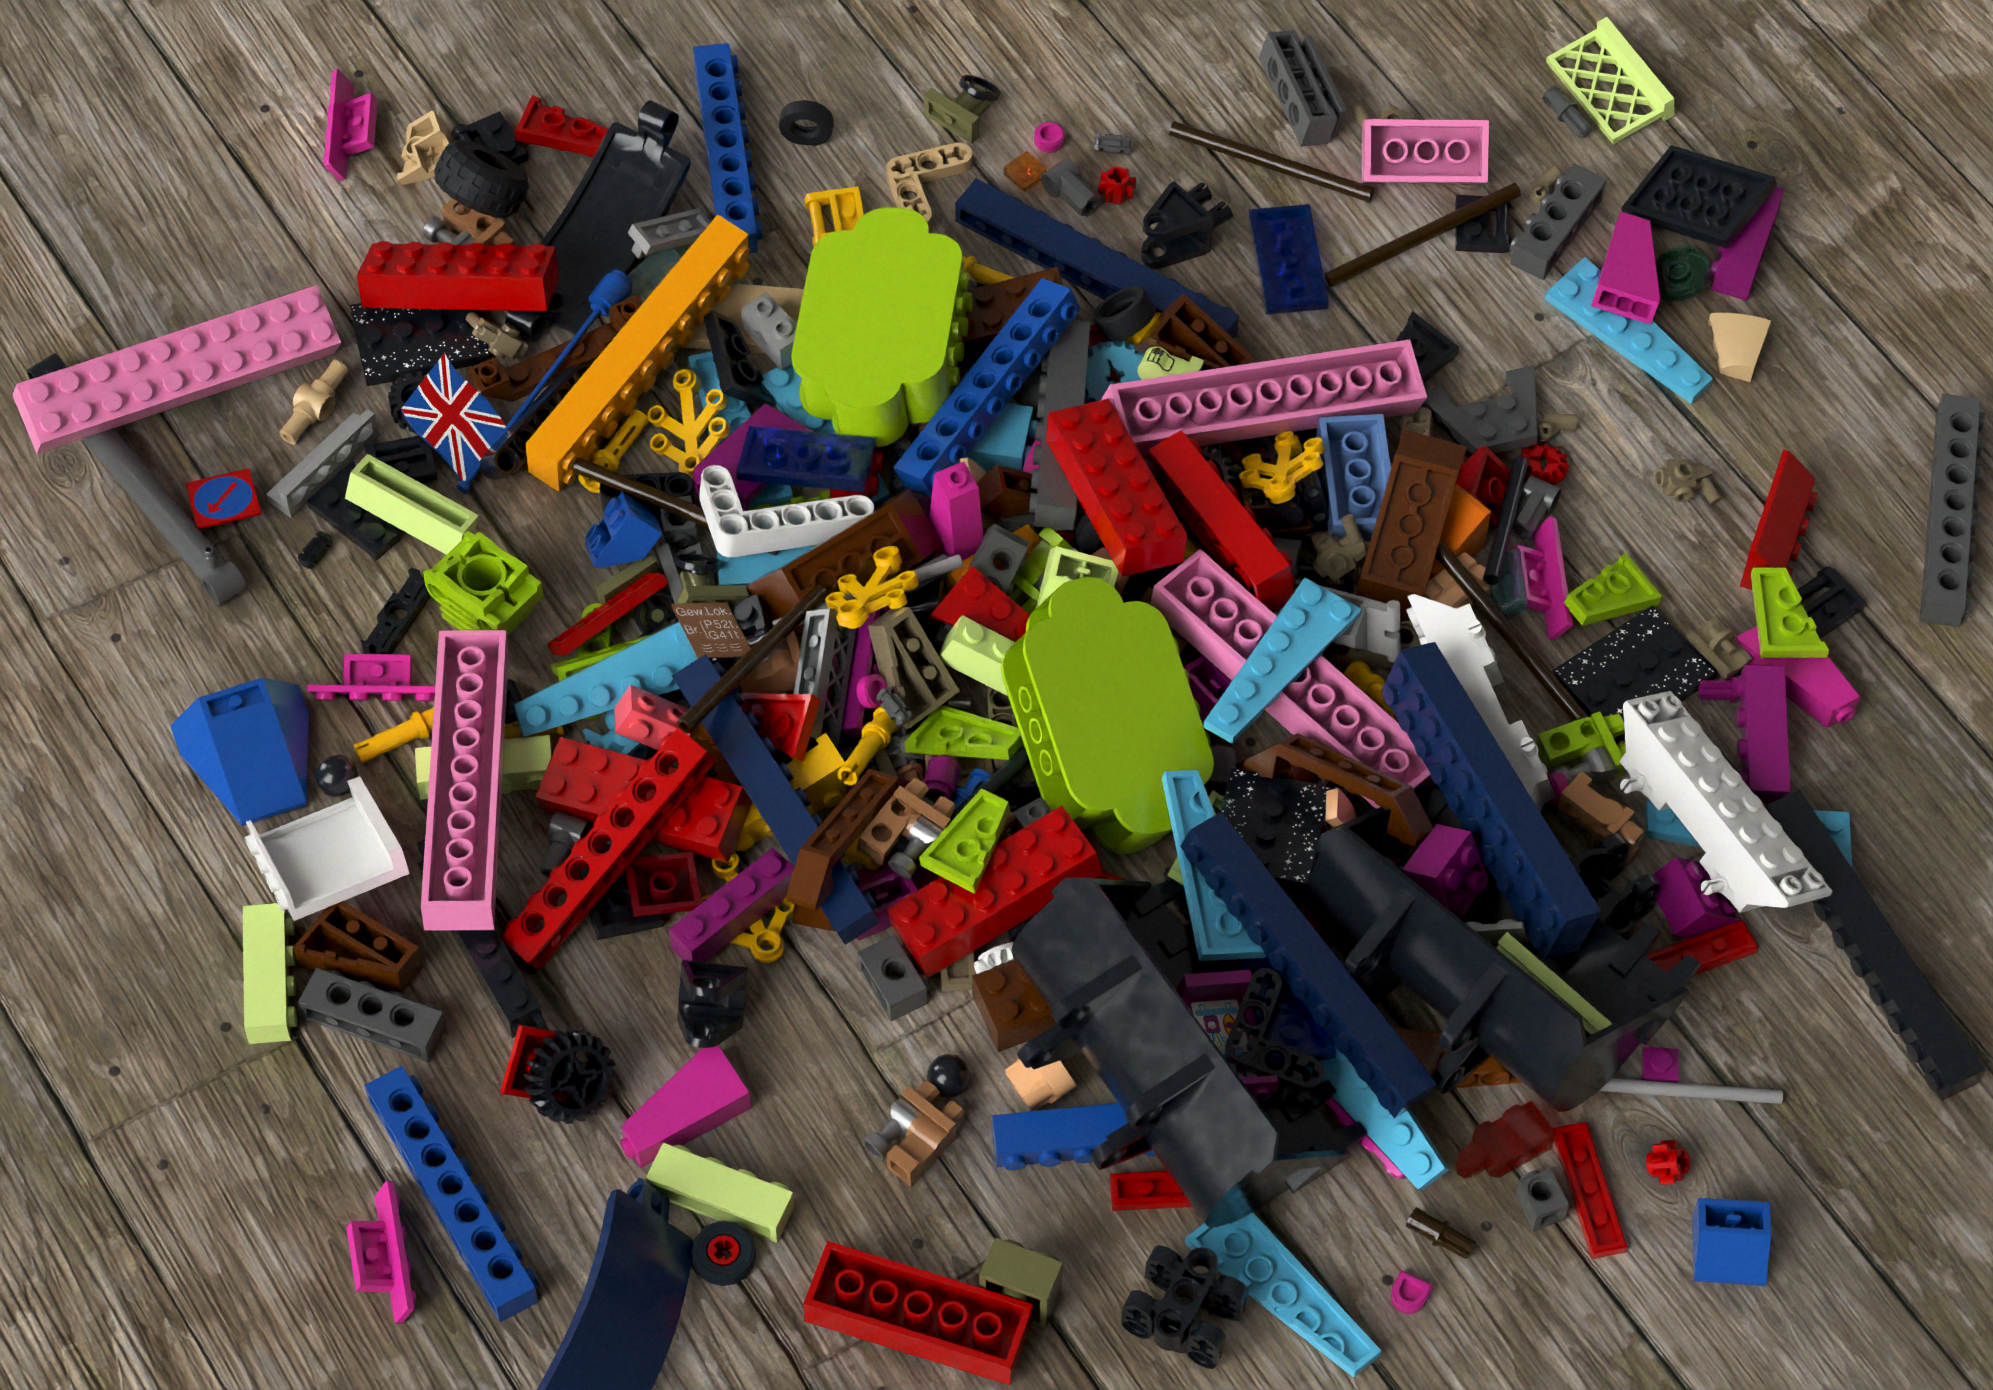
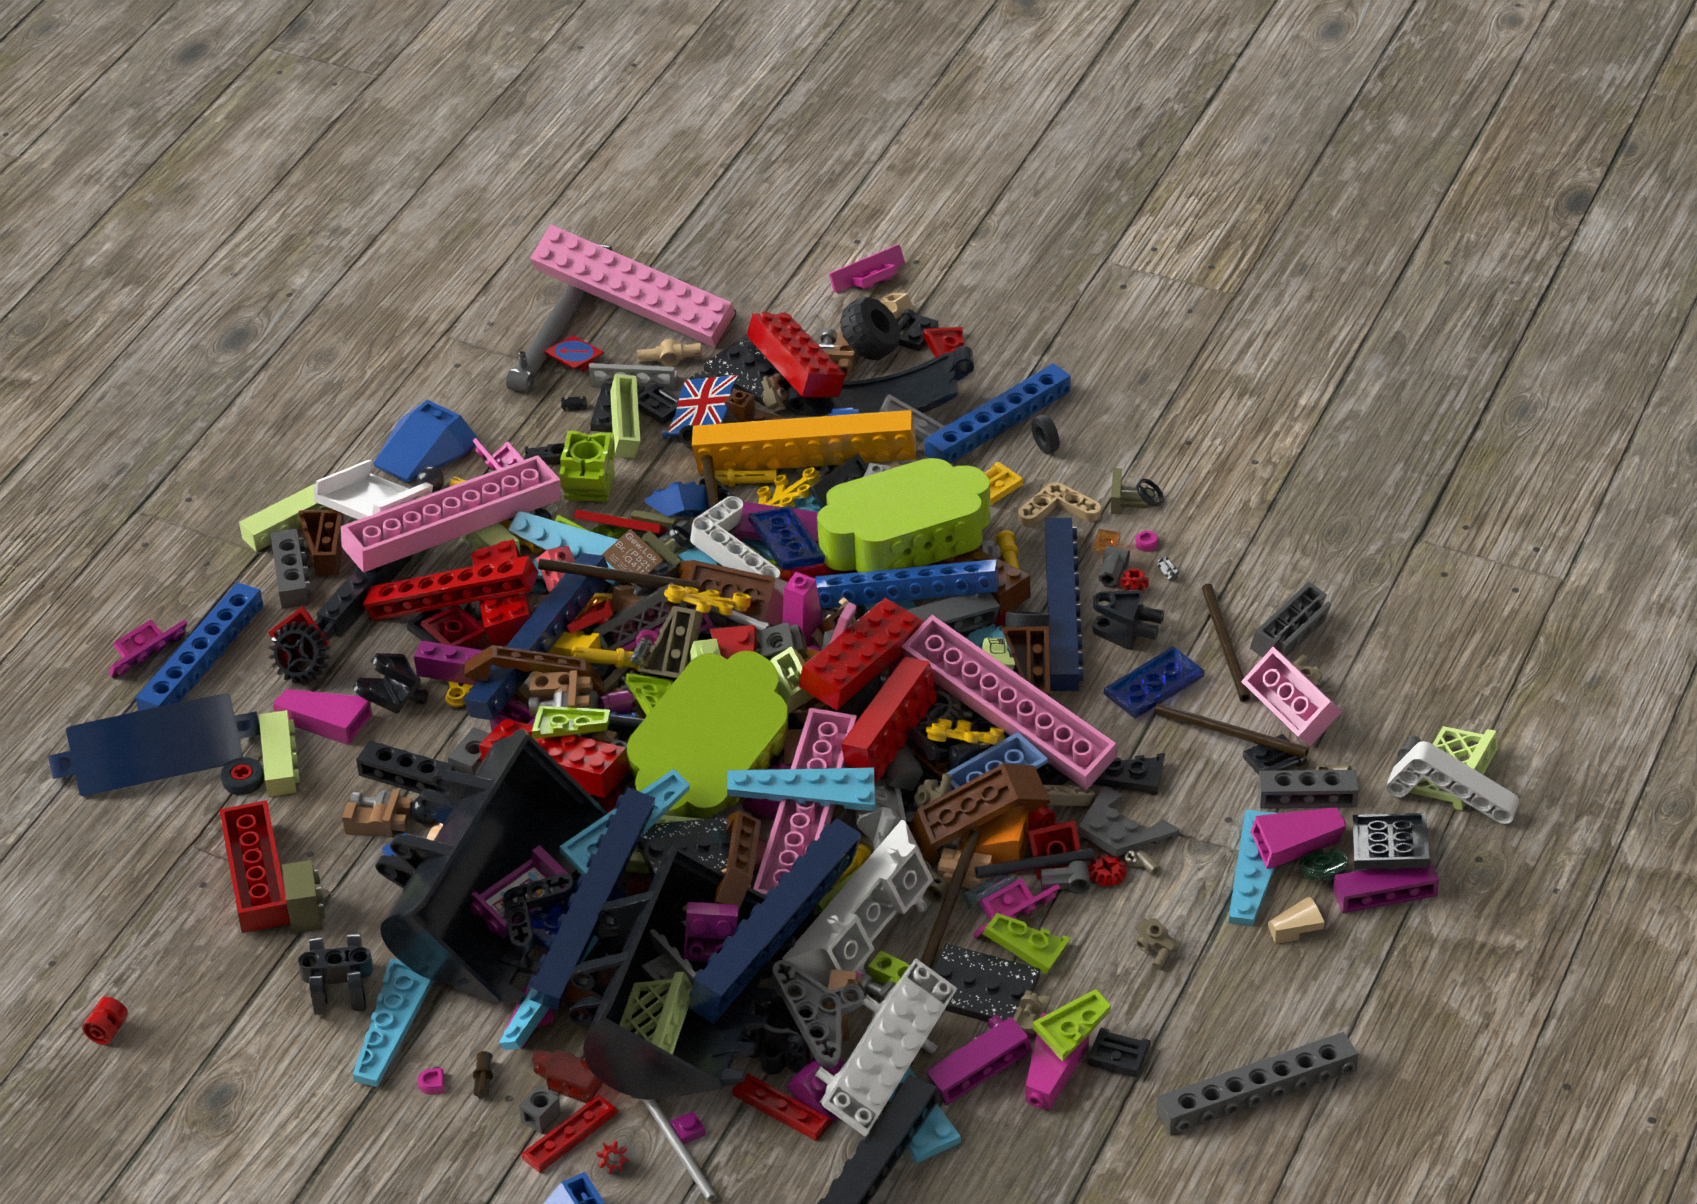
camera: 60 degrees right, 15 degrees down
red slope [1740,449,1818,590] -> none
none -> black brick [356,740,455,794]
none -> dark grey beam [771,960,864,1068]
none -> bright pink tile [830,602,856,643]
none -> white beam [1386,741,1519,824]

